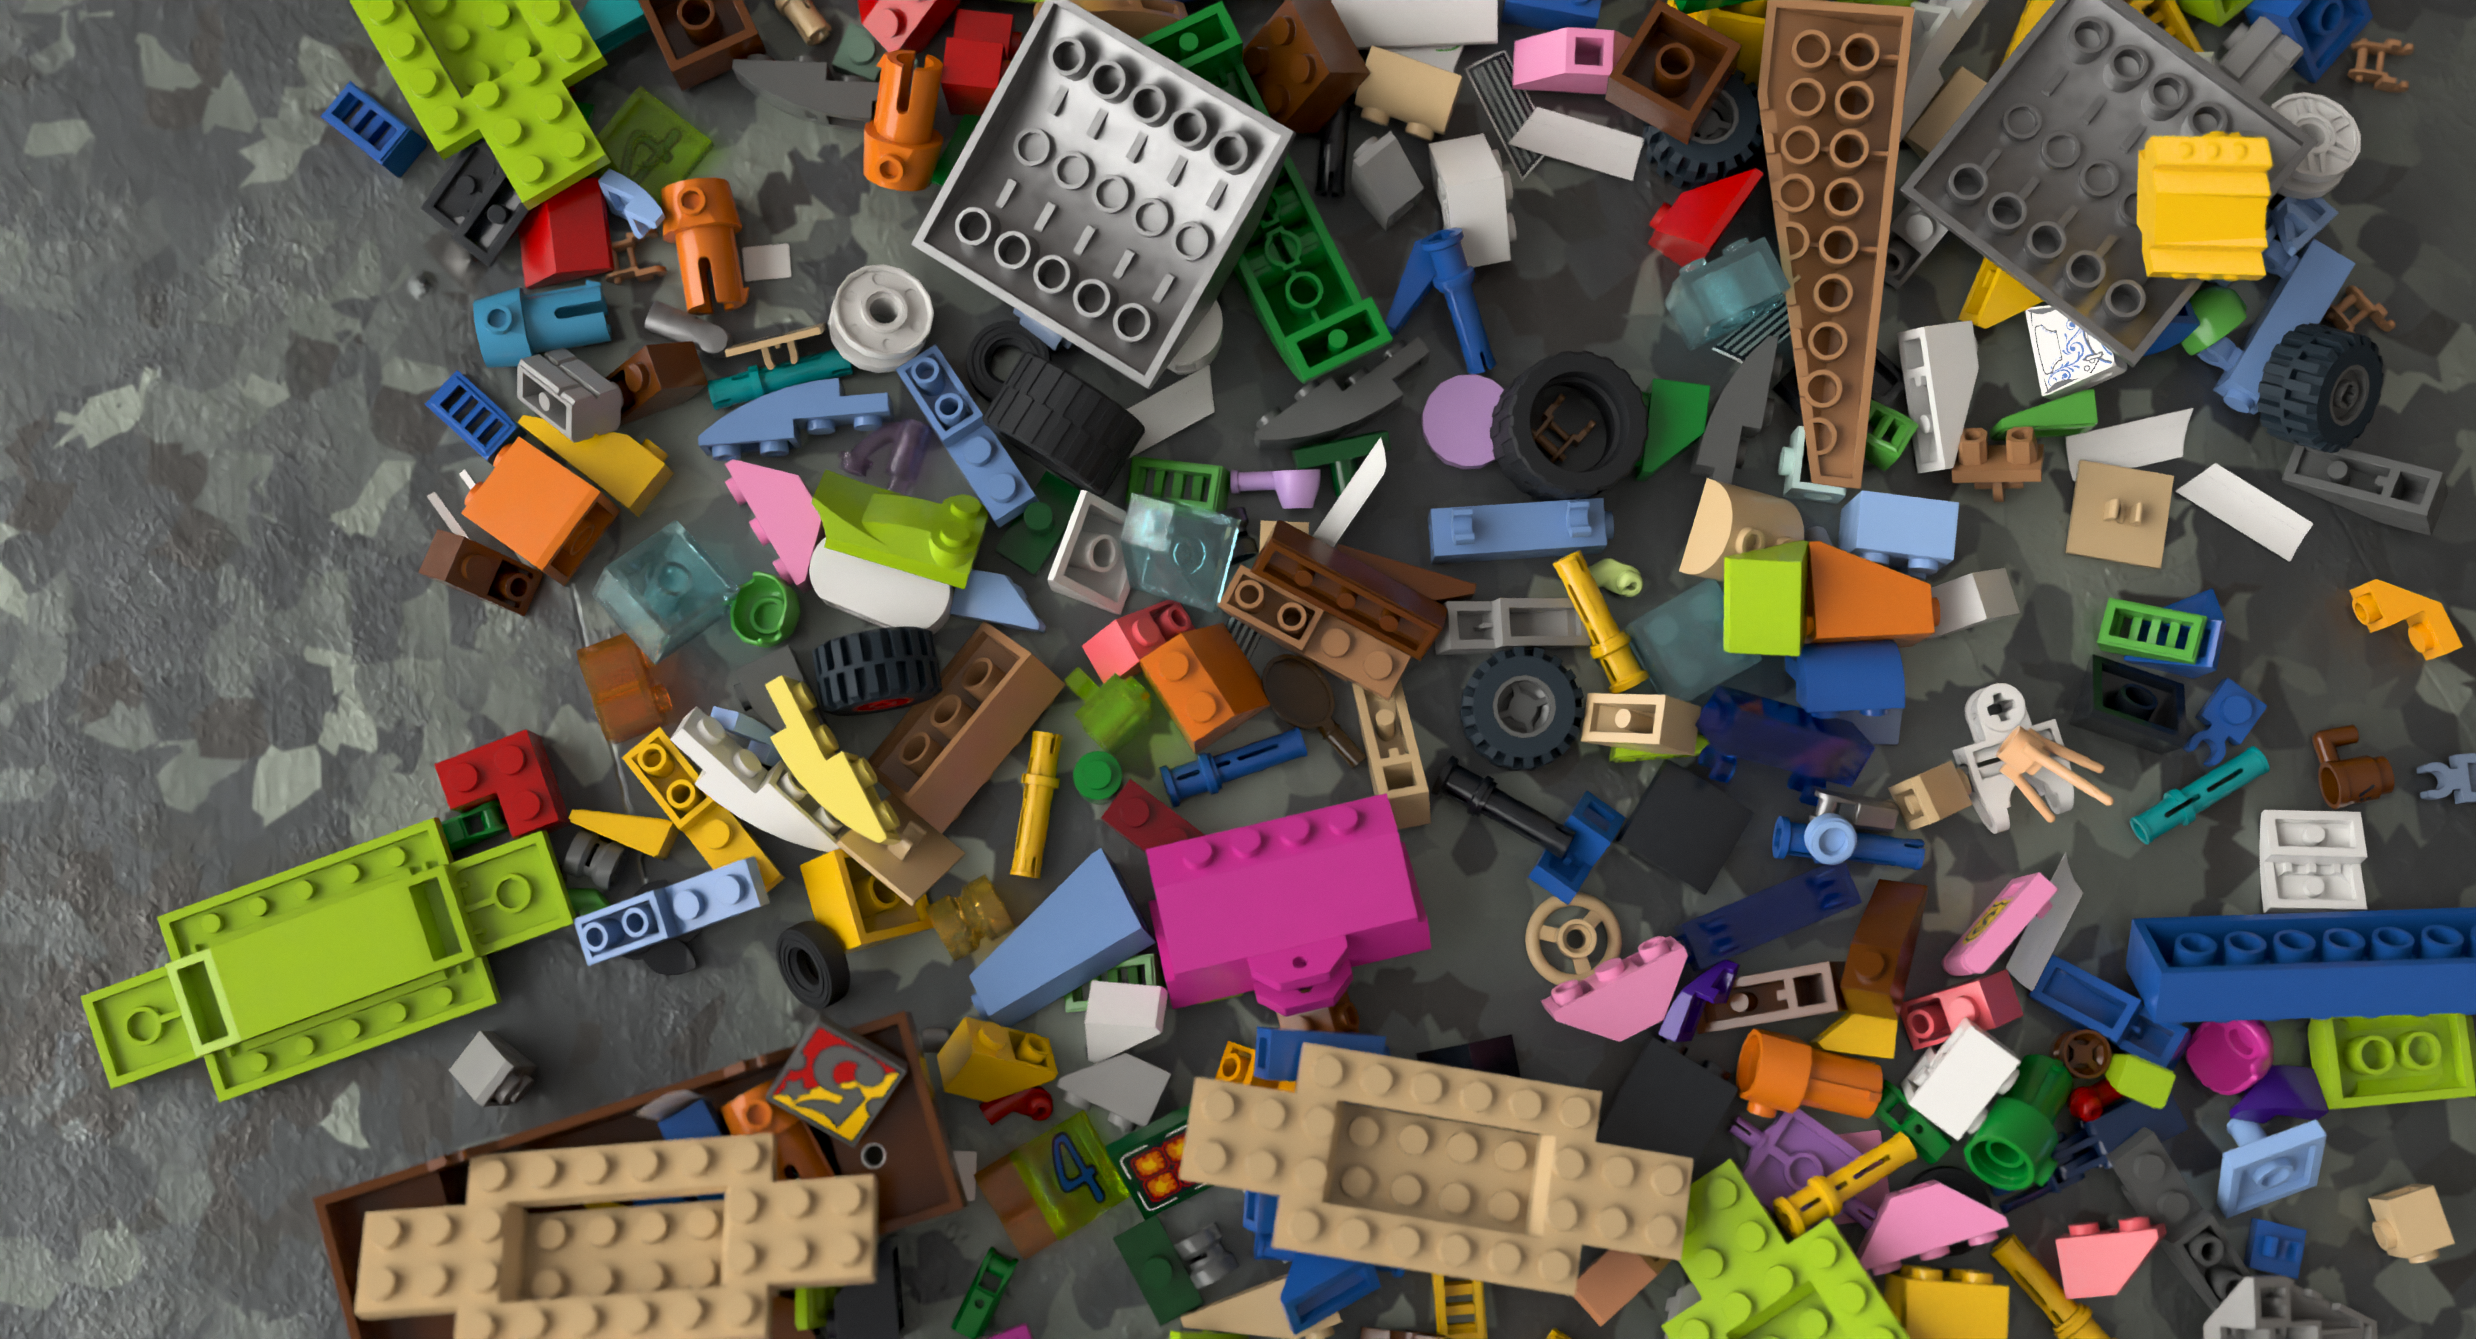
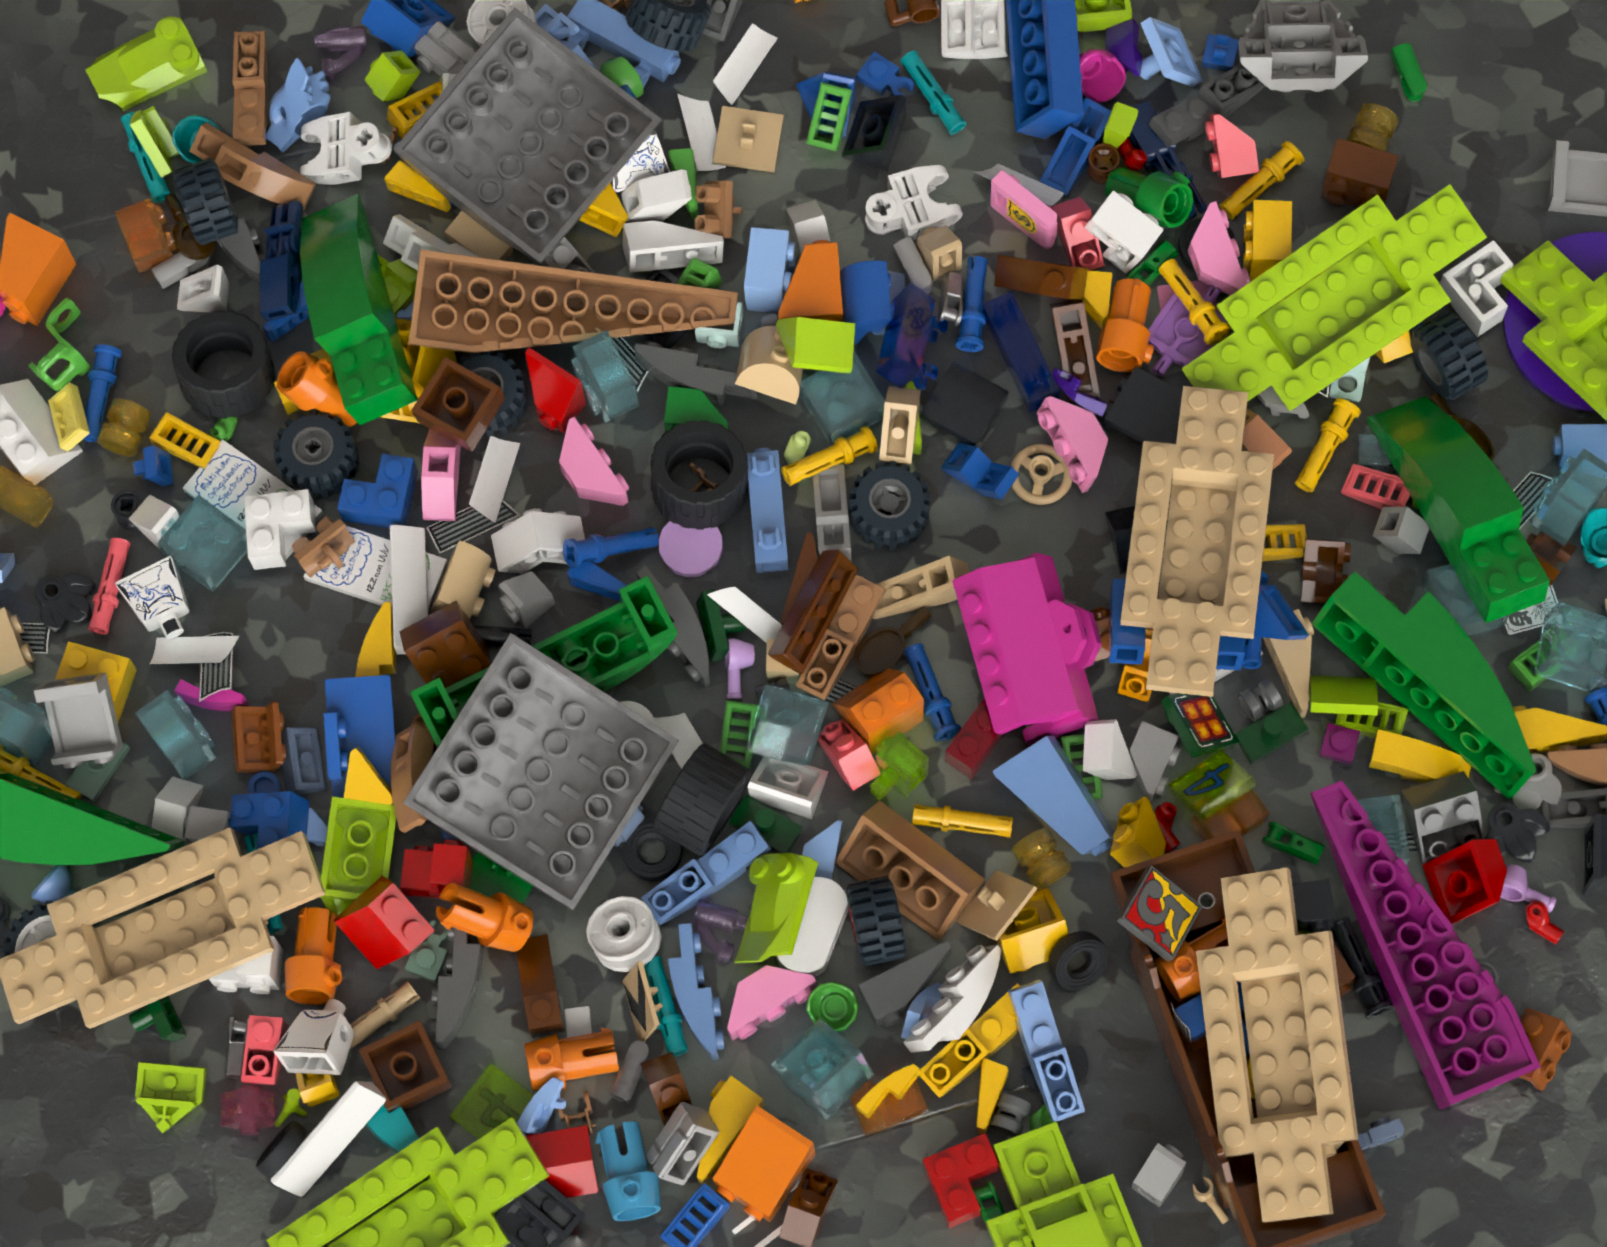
camera: 85 degrees left, 10 degrees down
light yellow slope [765,675,901,845] -> none
green brick [1073,751,1124,805] -> none
black pin [1431,755,1577,859] -> none
light blue tile [1804,813,1857,865] -> none
light nougat plant [1996,726,2114,823] -> none
yellow slope [2137,131,2273,281] -> none
none -> reddish brown slope [516,934,565,1038]
none -> bright pink slope [559,417,629,506]
none -> white slope [621,169,692,223]
none -> yellow slope [856,1064,921,1119]
none -> light grey bar [893,237,933,295]
none -> tan hand [1193,1177,1229,1224]

